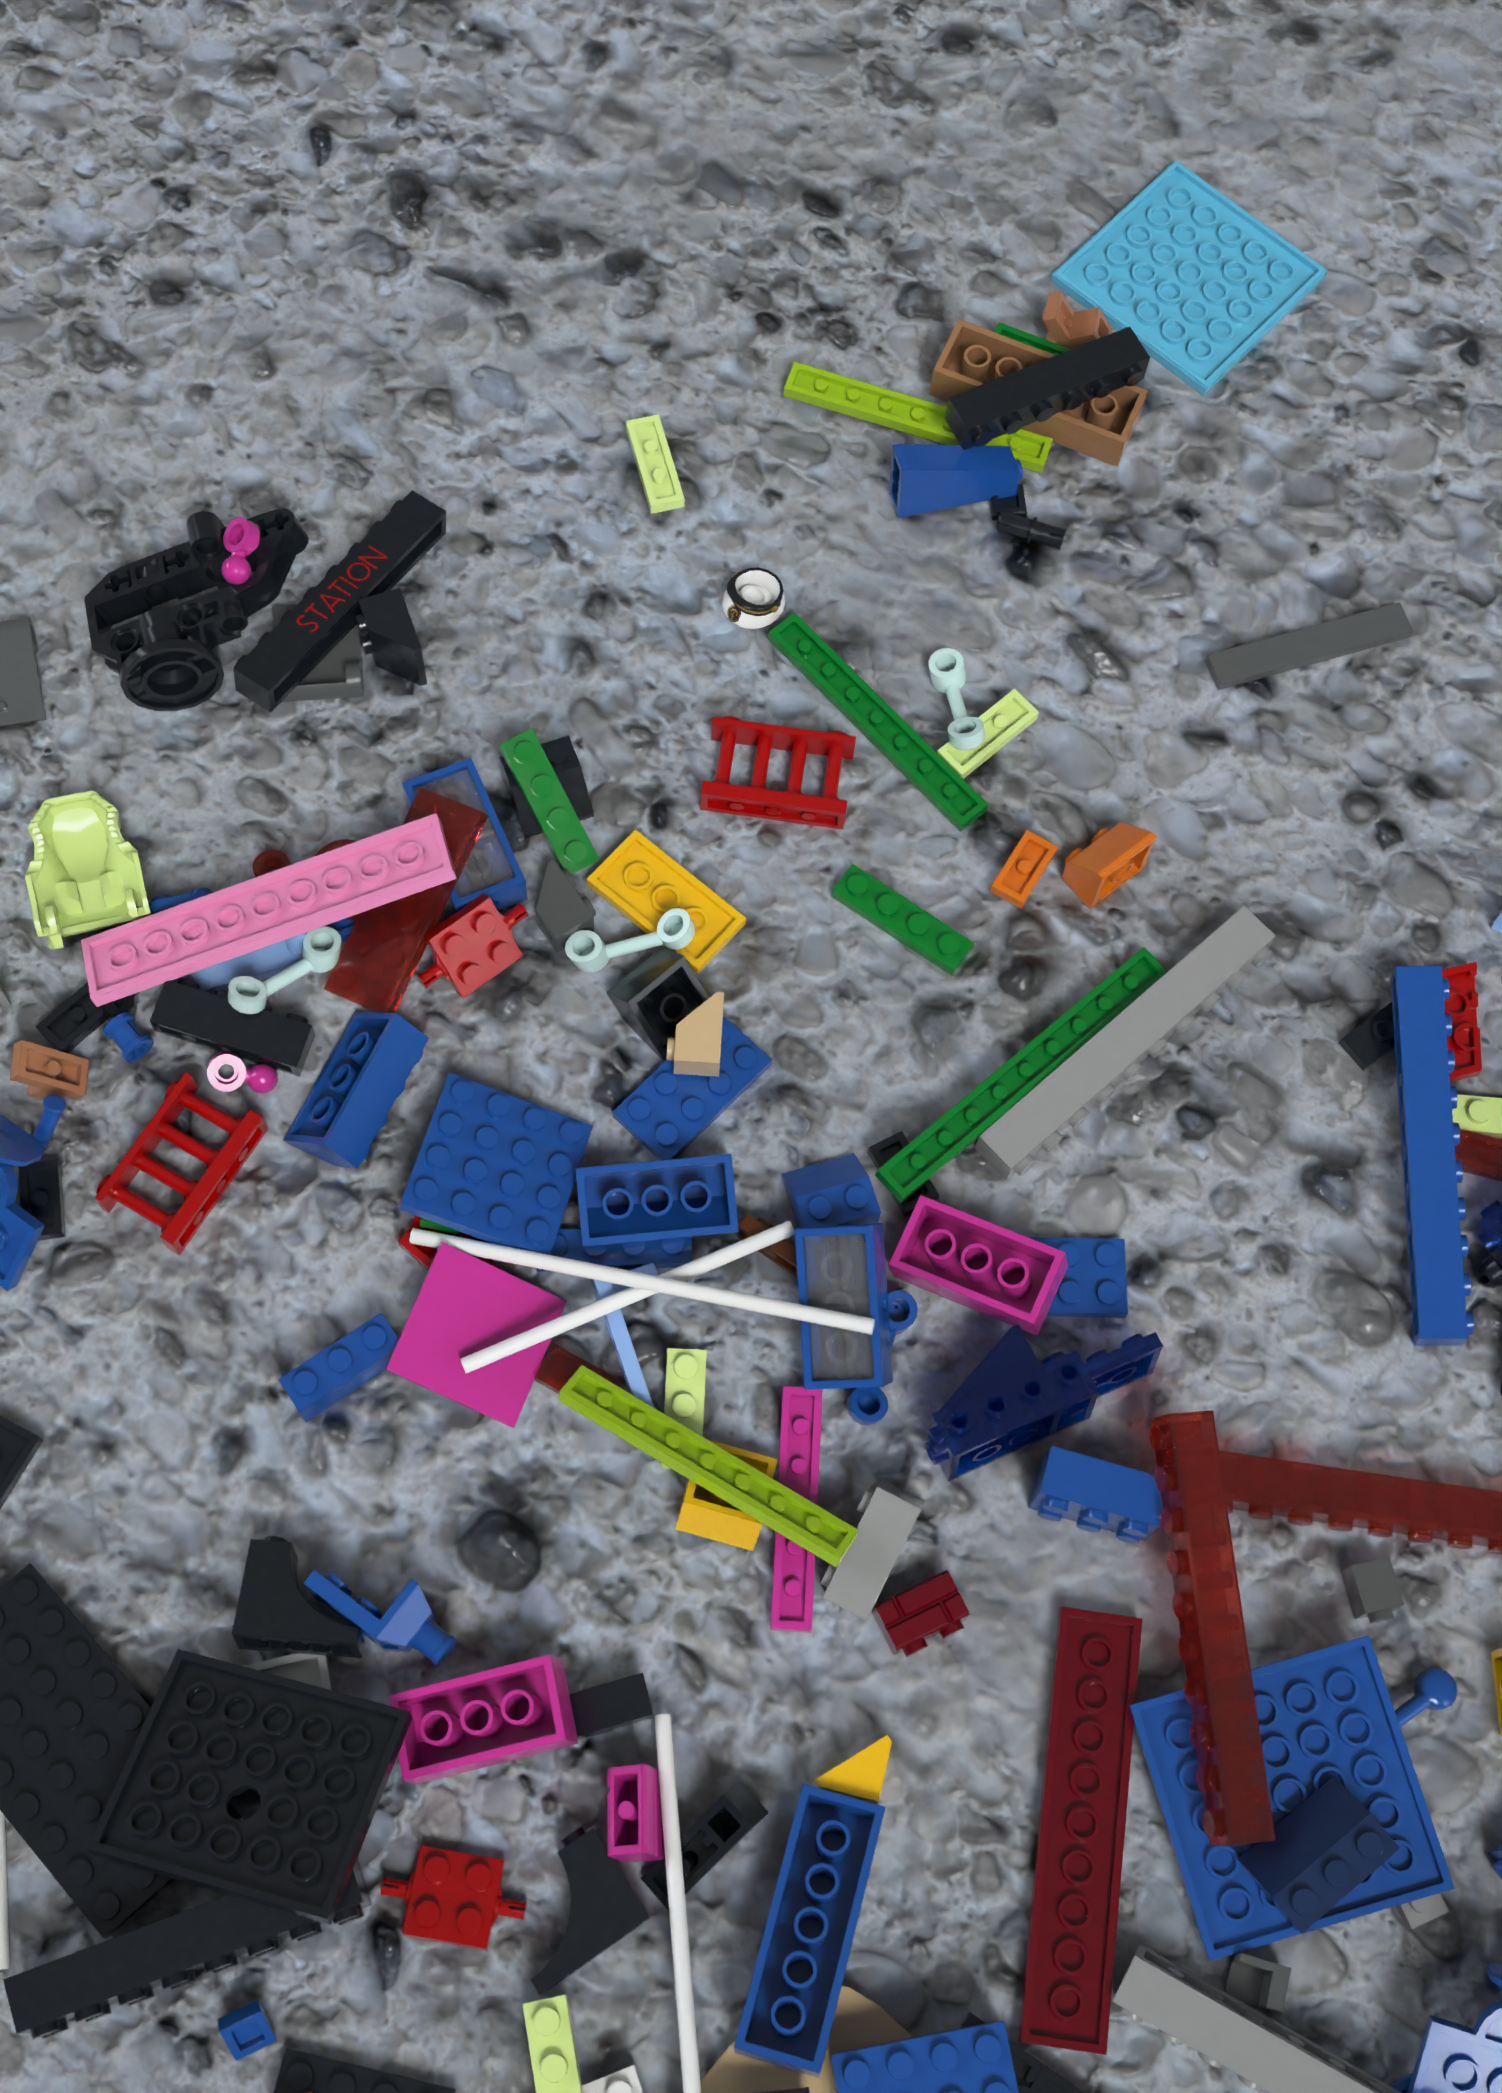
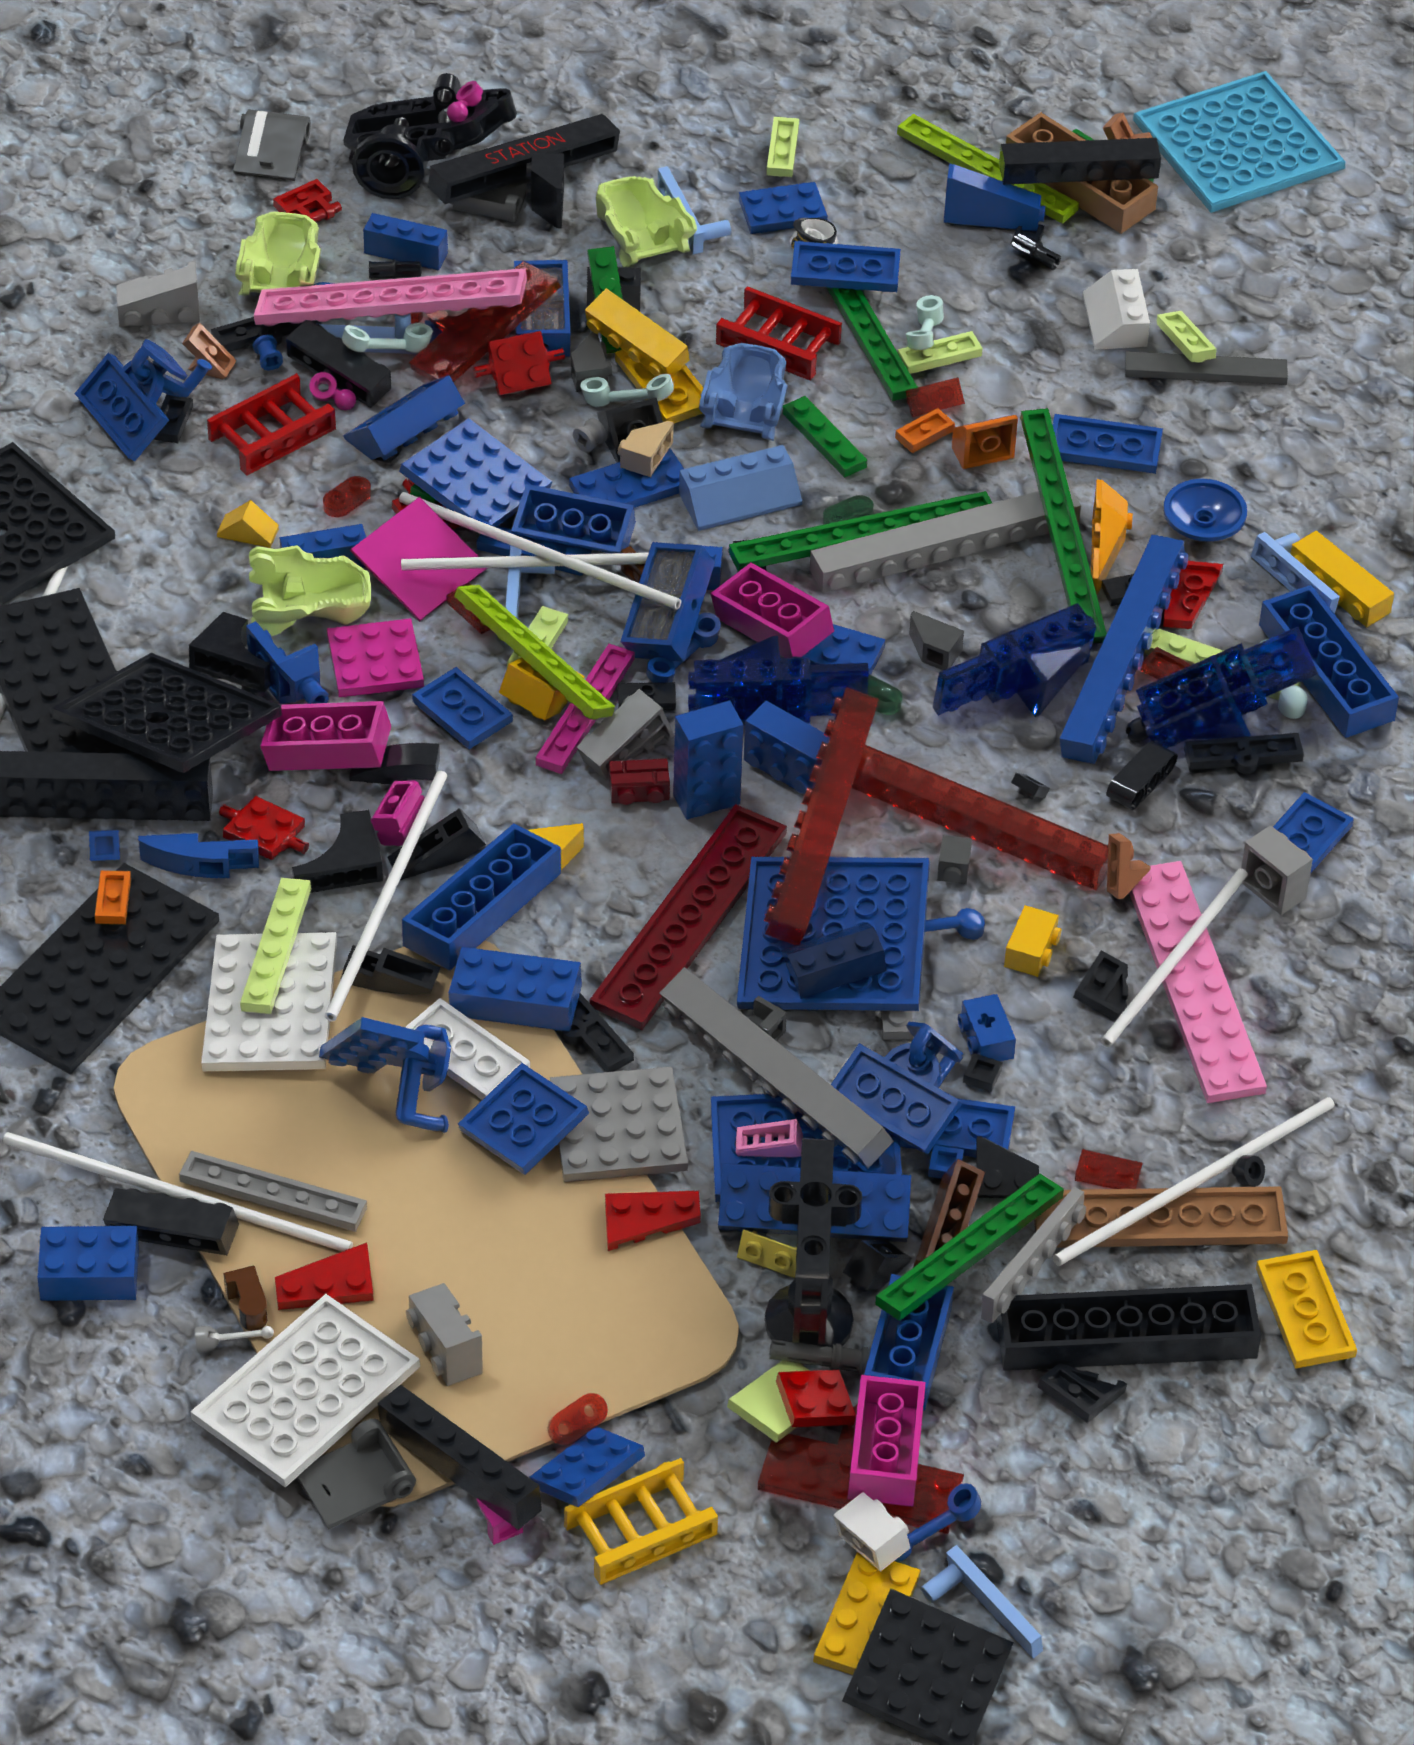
camera: 25 degrees right, 20 degrees down
none -> blue slope [138,833,259,878]
none -> yellow slope [217,500,279,548]
none -> yellowish green animal [249,545,371,636]
none -> red plate [273,179,342,222]
none -> clear red plate [323,476,371,517]
none -> dark pink plate [327,618,424,697]
none -> blue brick [363,213,448,270]
none -> black axle [369,259,422,279]
none -> blue plate [412,667,513,750]
none -> light grey wheel [573,418,607,453]
none -> yellow brick [585,288,690,378]
none -> yellowish green animal [596,176,697,268]
none -> black plate [618,682,676,710]
none -> light blue piece [657,166,731,254]
none -> blue brick [673,700,744,820]
none -> medium blue slope [679,445,802,531]
none -> medium blue animal [699,343,788,441]
none -> blue plate [739,182,828,234]
none -> blue plate [791,241,901,292]
none -> clear green plate [823,495,874,525]
none -> clear green plate [849,674,902,715]
none -> clear red plate [905,377,965,417]
none -> dark grey slope [909,611,964,672]
none -> clear blue wedge [932,603,1096,717]
none -> black plate [1011,773,1050,800]
none -> green plate [1020,408,1107,645]
none -> blue plate [1053,414,1163,474]
none -> white slope [1083,269,1150,350]
none -> light orange wedge [1091,479,1133,595]
none -> yellowish green plate [1157,311,1217,363]
none -> blue dish [1163,479,1247,542]

